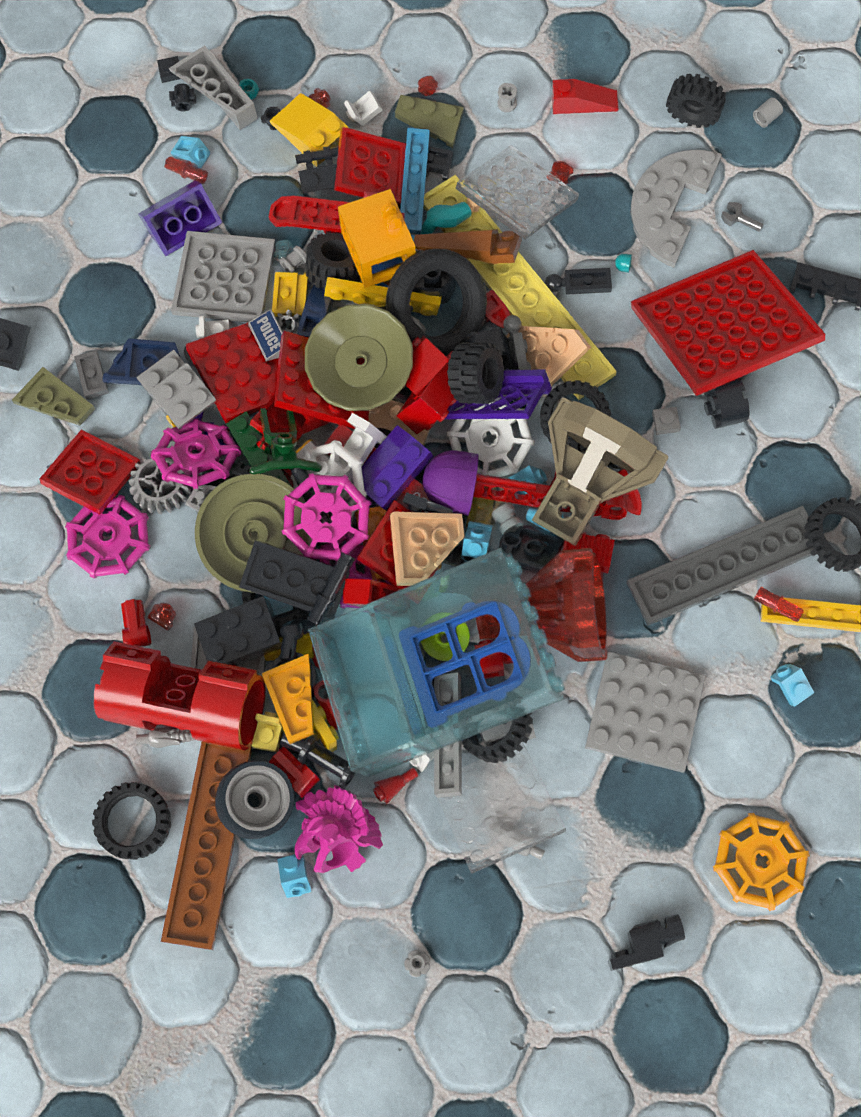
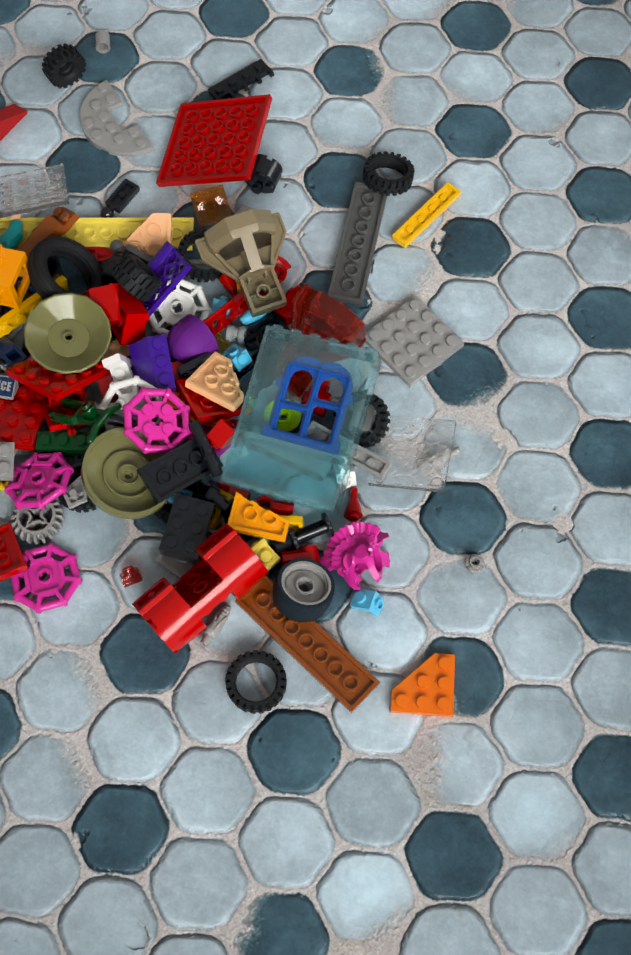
camera: 60 degrees left, 5 degrees down
red piece [121,599,152,647] -> none
clear red plate [548,161,573,185] -> none
black plate [608,914,685,971] -> none
teal hinge [615,254,632,273] -> none
light orange plate [713,812,810,911] -> none
flat silver bar [721,202,764,232] -> none
clear red axle [753,586,804,622] -> none
medium azure bracket [770,664,814,707] -> none
none -> clear orange slope [189,184,232,228]
none -> orange plate [390,653,455,717]

